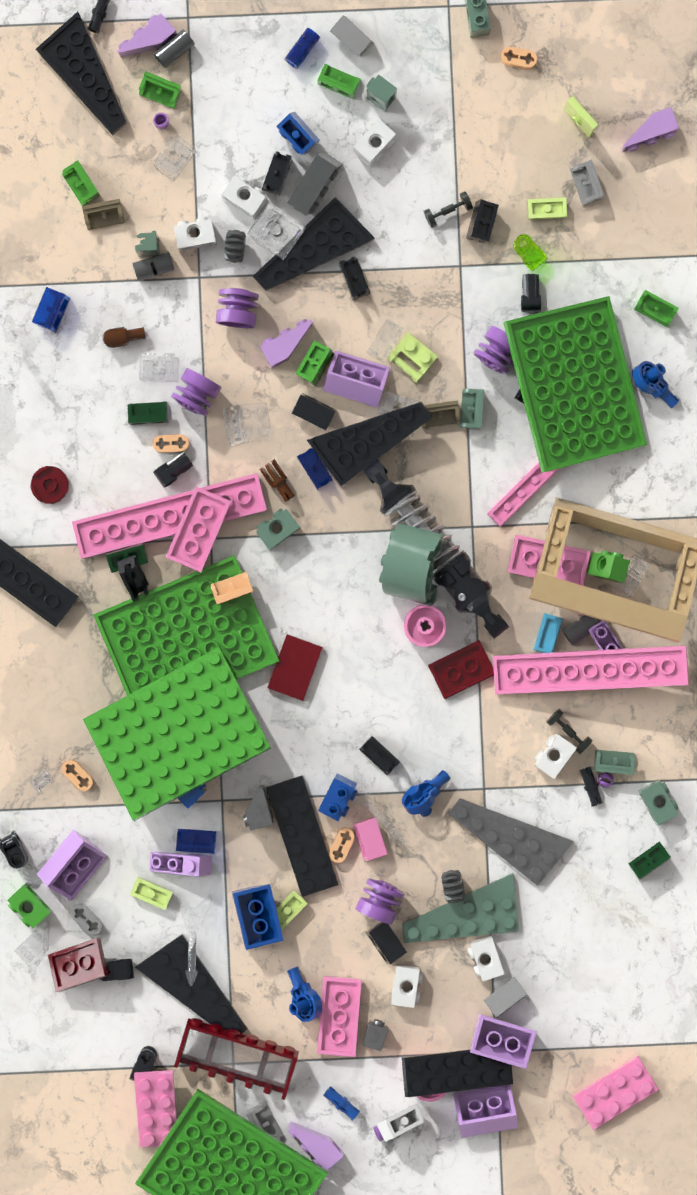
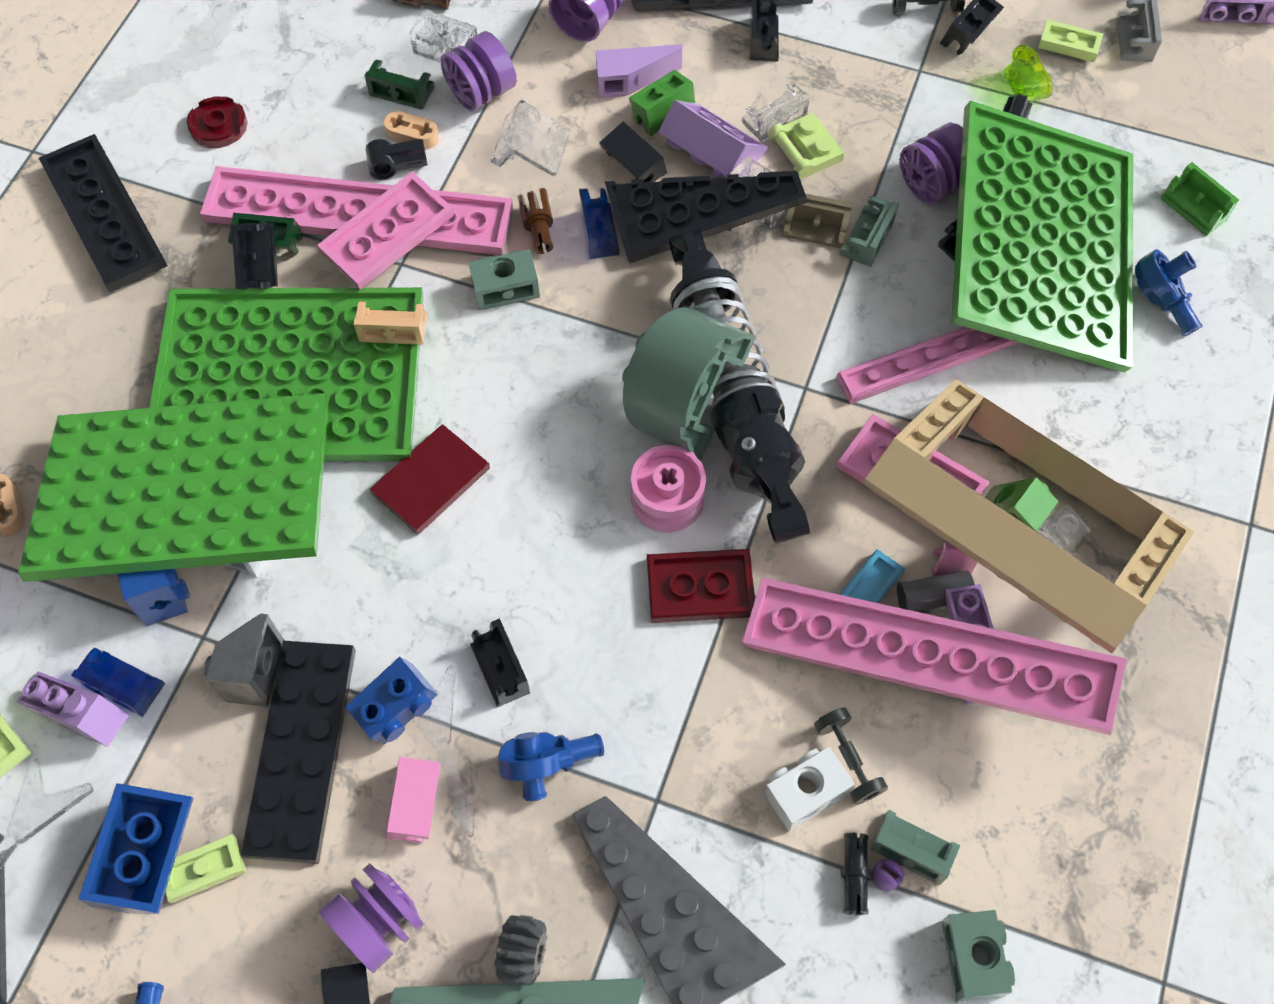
camera: 25 degrees right, 25 degrees down
light nougat beam [329,827,355,863] -> none

